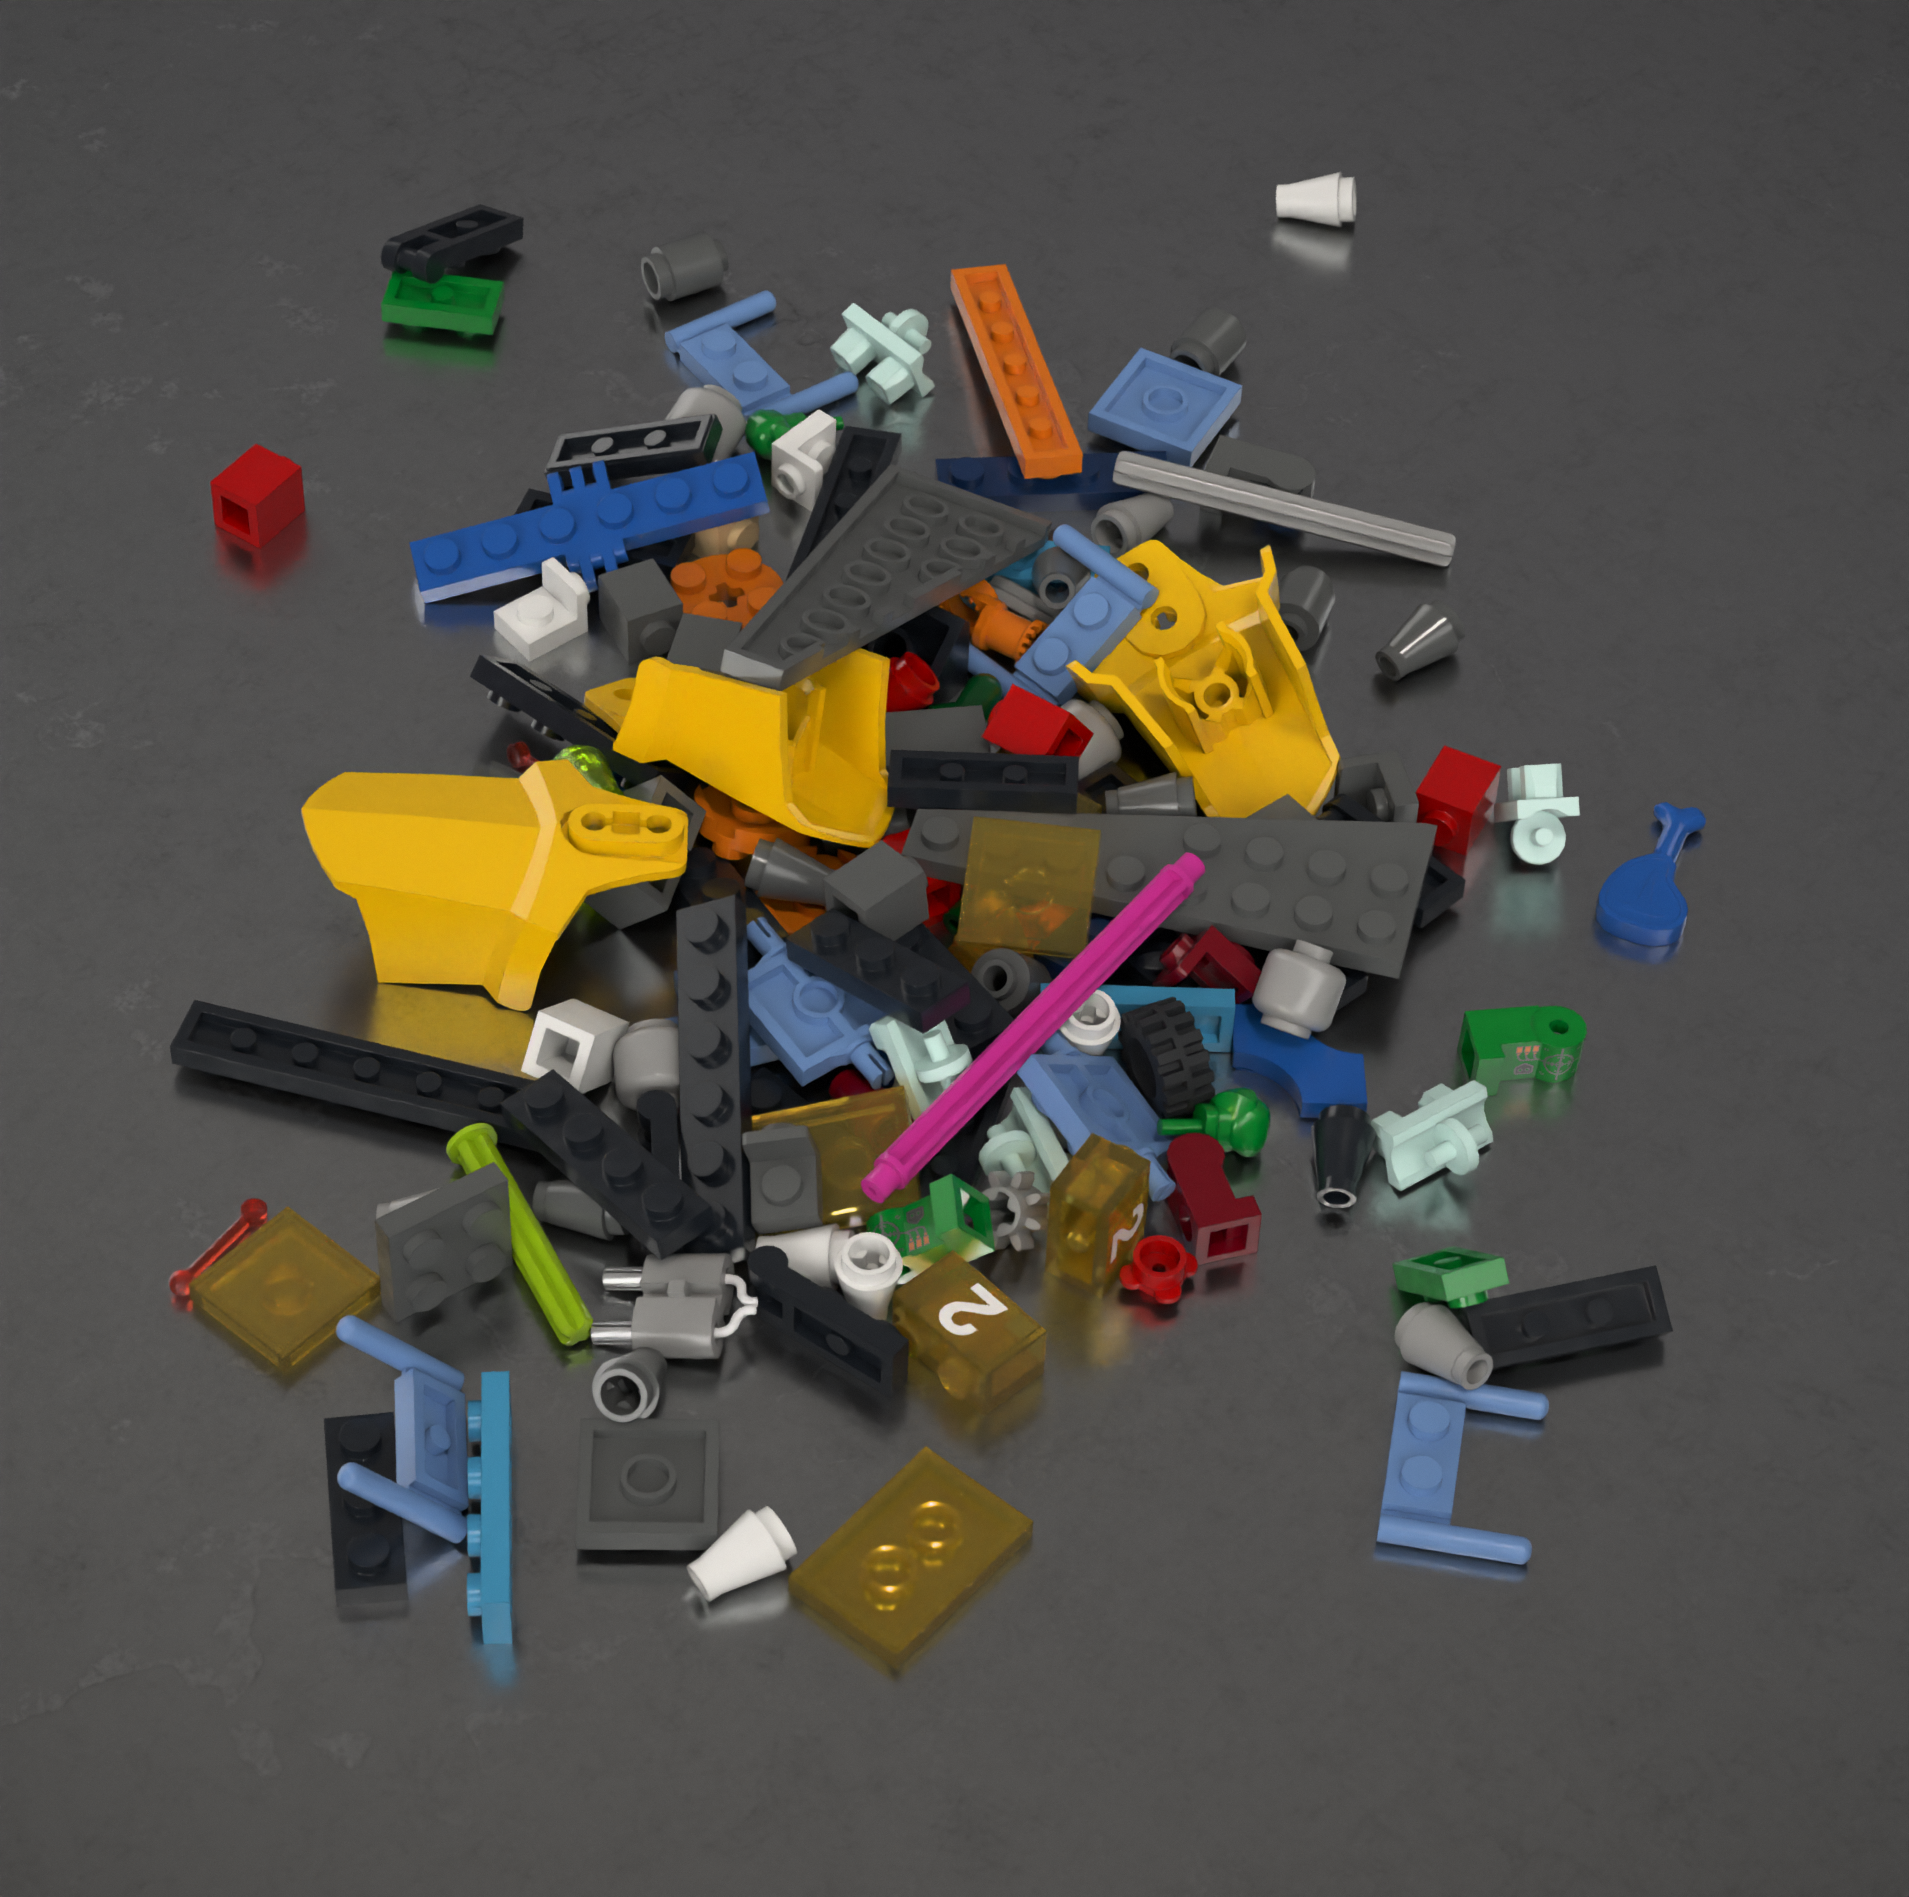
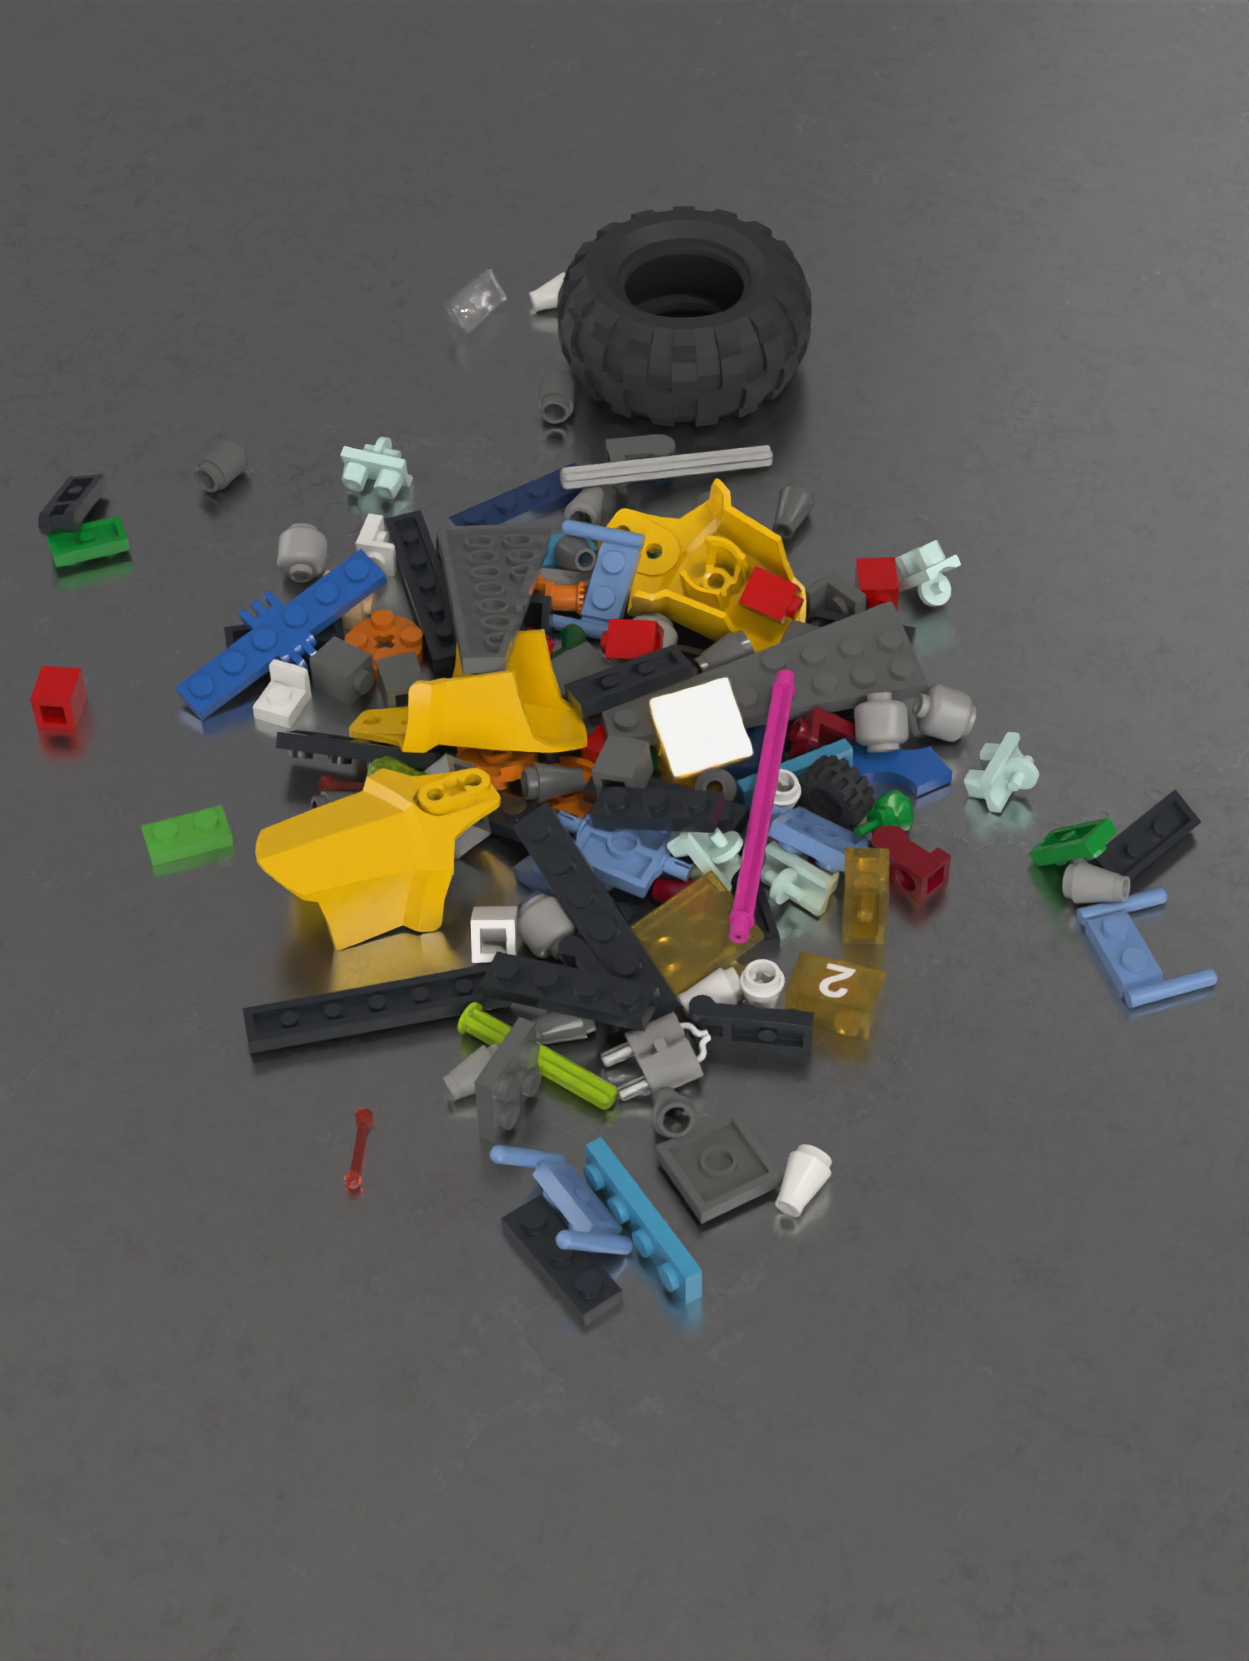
camera: 25 degrees left, 0 degrees up
clear yellow tile [188,1206,381,1372] -> none
black tile [544,414,723,487] -> none
medium blue plate [664,290,859,421] -> none
dark grey bracket [742,1122,823,1235] -> none
green piece [744,409,844,460] -> none
clear yellow tile [788,1447,1033,1669] -> none
green leg [866,1174,995,1284] -> none
orange plate [951,264,1083,479] -> none
light grey gear [969,1170,1054,1251] -> none
medium blue plate [1087,348,1242,467] -> none
red plate [1119,1235,1198,1304] -> none
black cone [1311,1105,1376,1208] -> none
green leg [1457,1005,1587,1096] -> none
blue piece [1596,802,1706,947] -> none
none -> bright green plate [141,805,234,866]
none -> clear plate [442,268,507,336]
none -> black tyre [557,206,812,427]
none -> red brick [739,566,804,626]
none -> light grey head [912,684,976,742]

